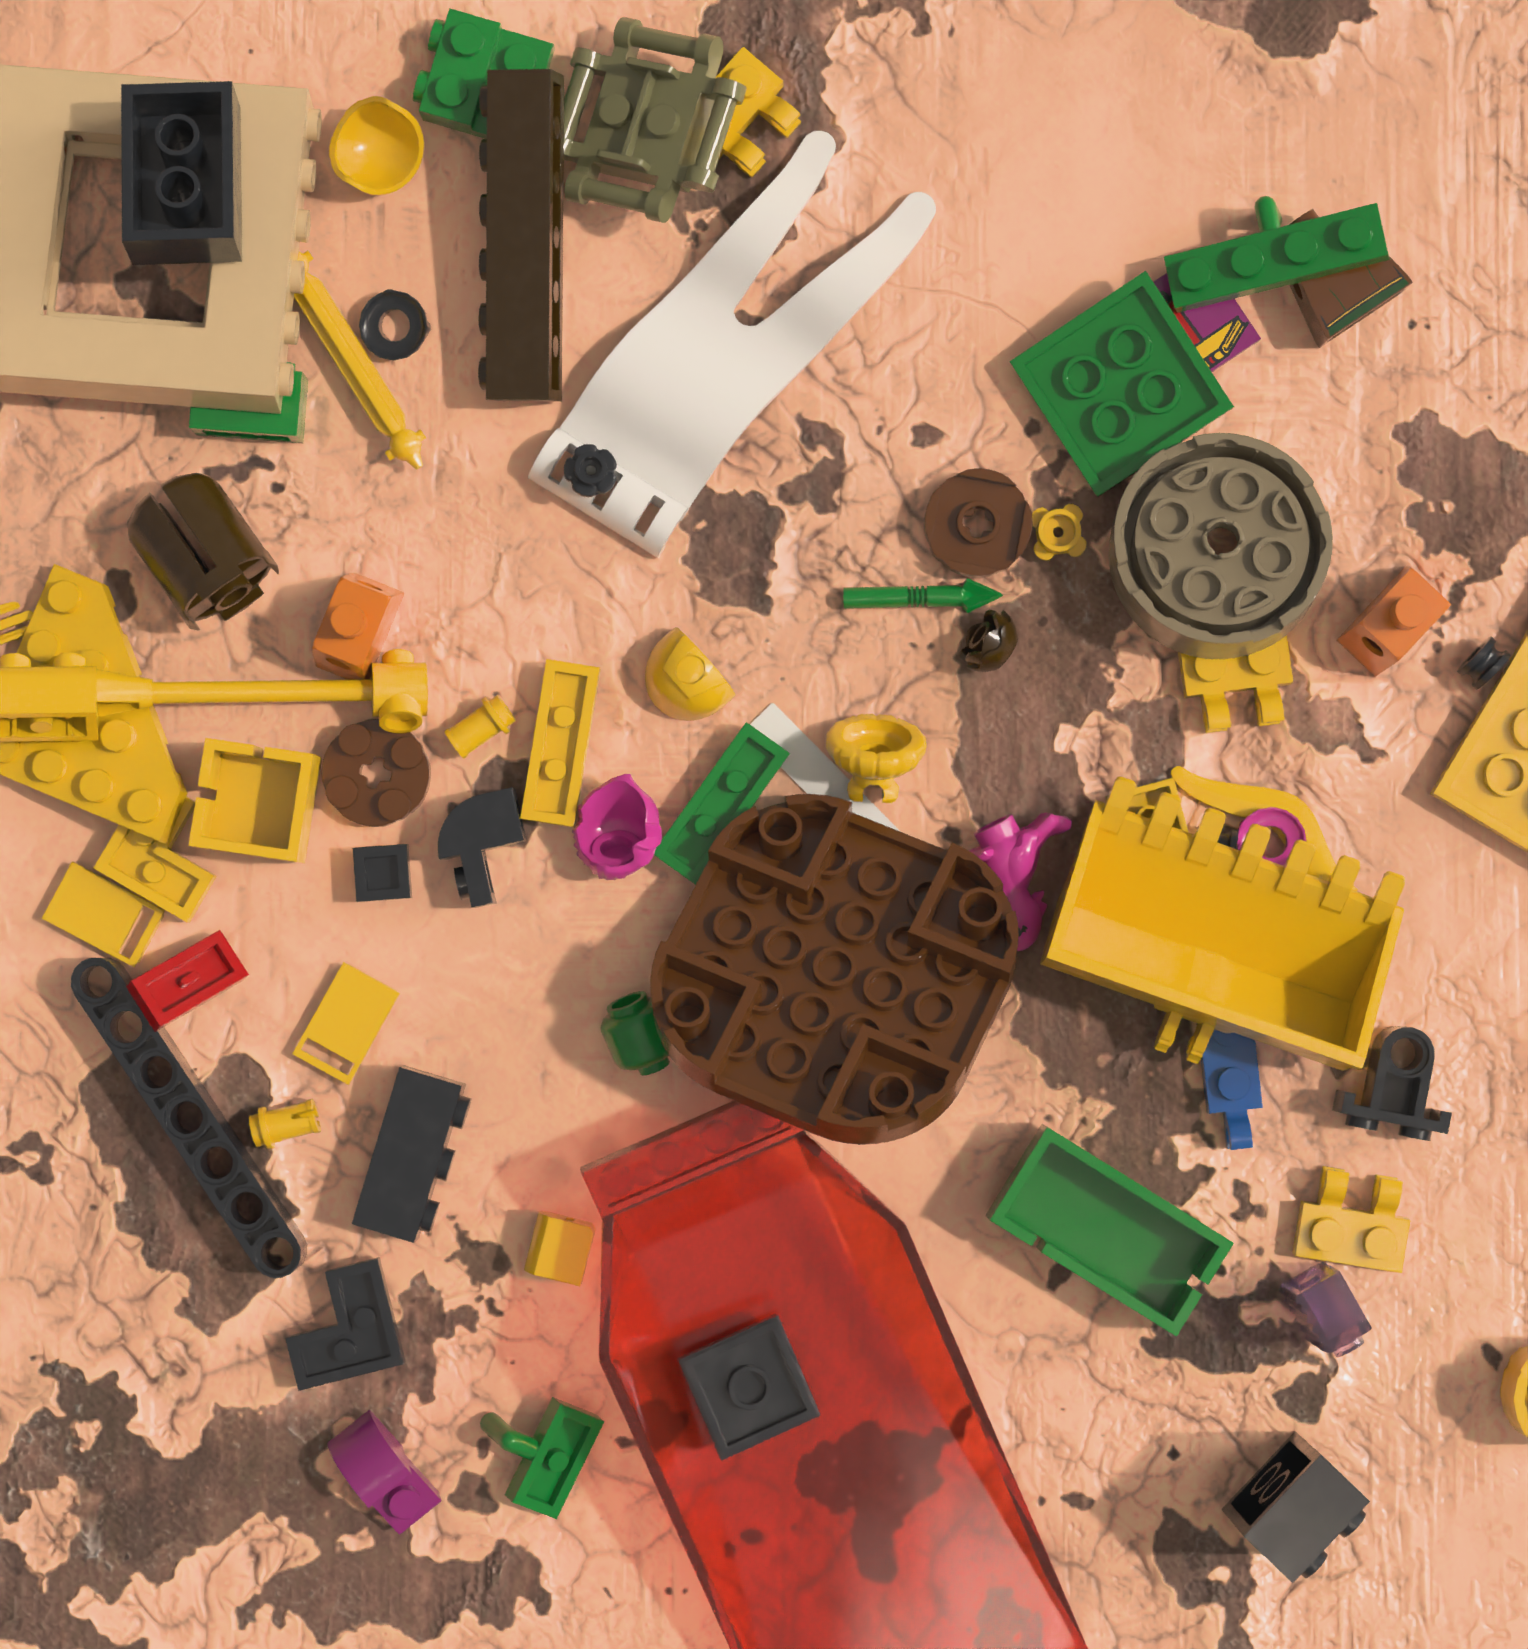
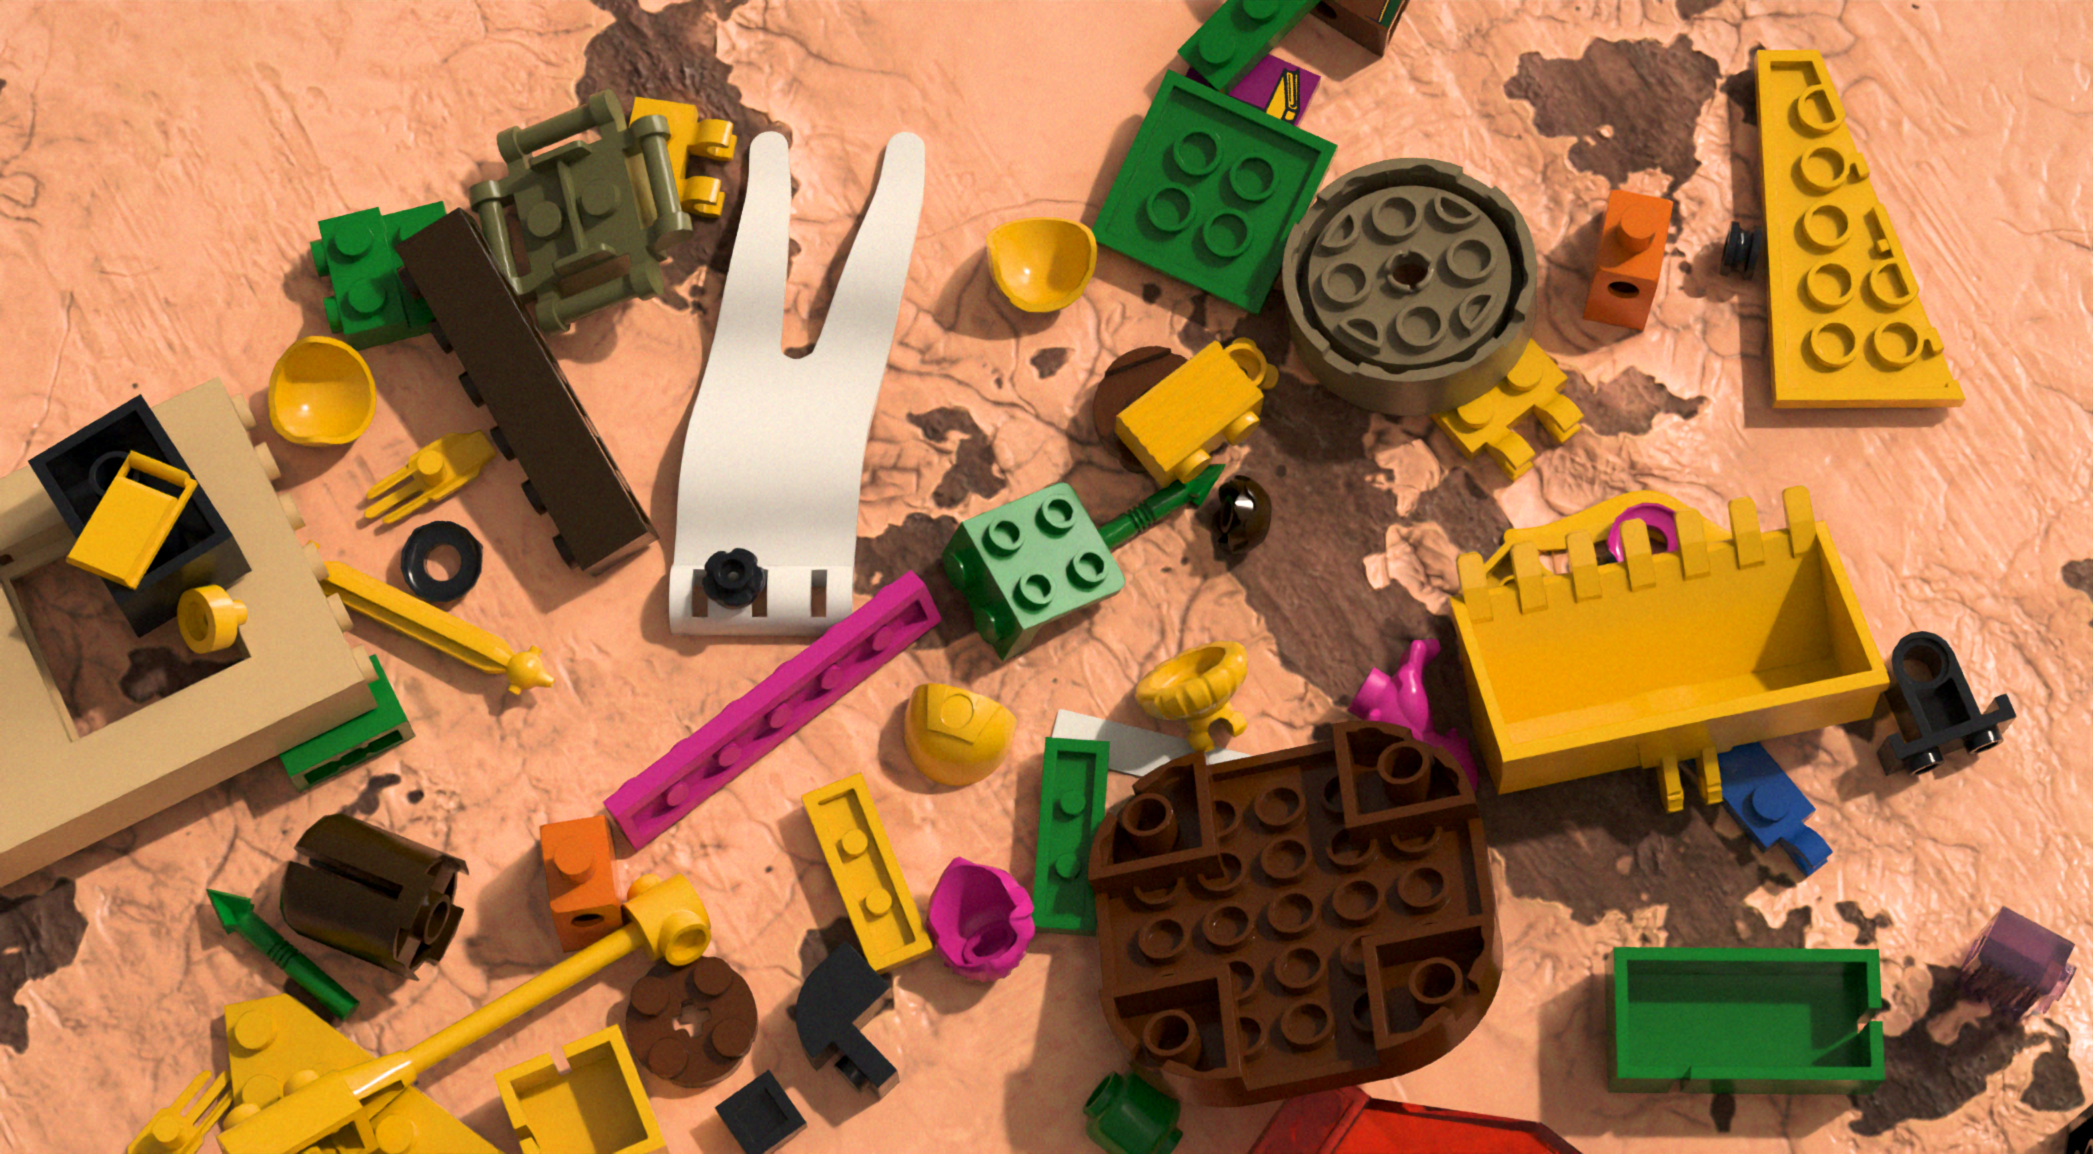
camera: 25 degrees left, 15 degrees down
yellow pin [444,695,516,759] -> none
yellow plate [1292,1166,1411,1273] -> none
none -> yellow piece [66,450,198,590]
none -> yellow tile [177,585,248,654]
none -> green piece [206,889,360,1022]
none -> yellow piece [364,429,497,524]
none -> dark pink plate [602,570,942,852]
none -> bracket [941,482,1125,662]
none -> yellow helmet [986,217,1097,313]
none -> yellow brick [1115,340,1264,488]

